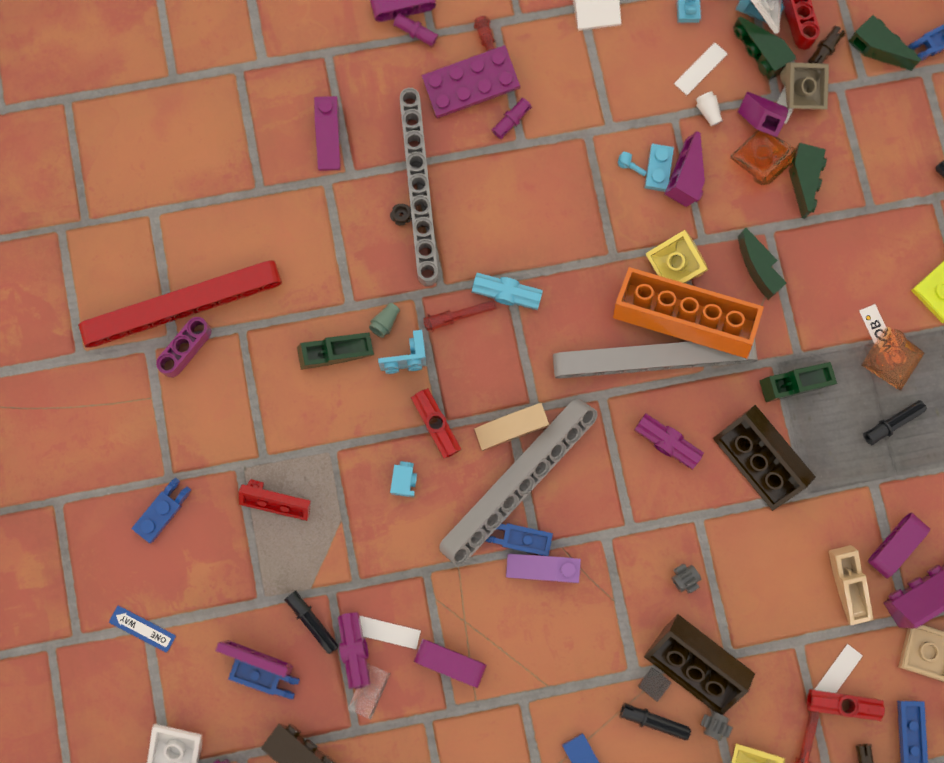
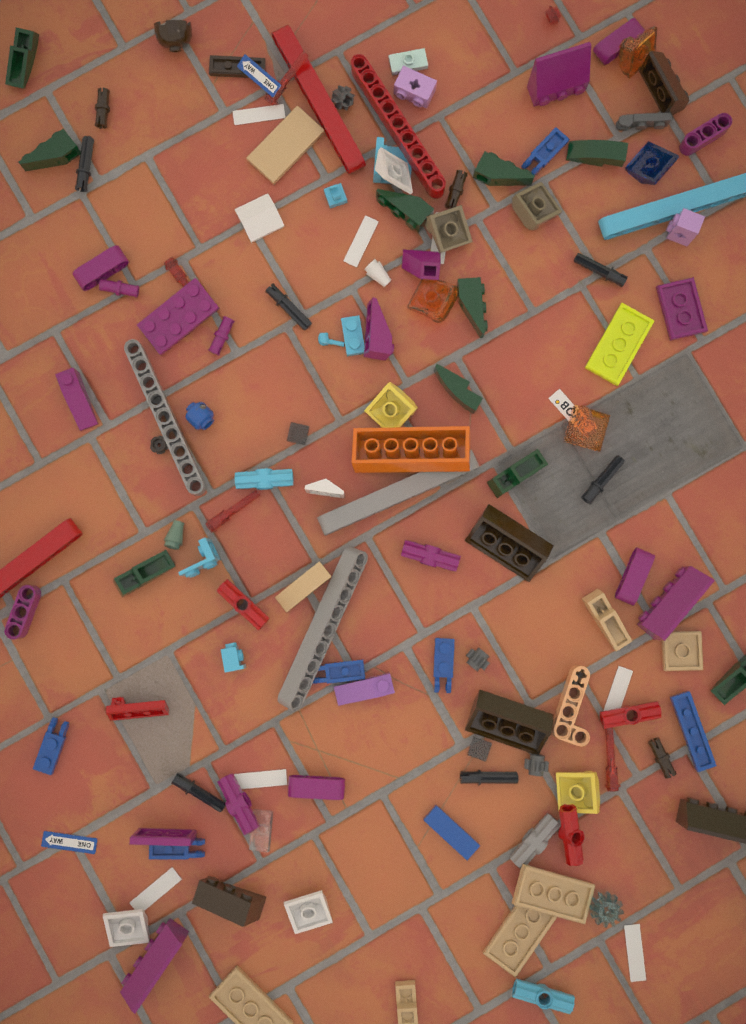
camera: 15 degrees left, 5 degrees up
none -> white sticker [130,867,182,911]
none -> blue head [185,402,214,430]
none -> black axle [265,283,312,330]
none -> clear smoke tile [287,422,310,446]
none -> white slope [305,479,345,498]
none -> blue hinge [433,638,455,693]
none -> dark tan slope [512,182,562,230]
none -> light nougat beam [552,665,590,746]

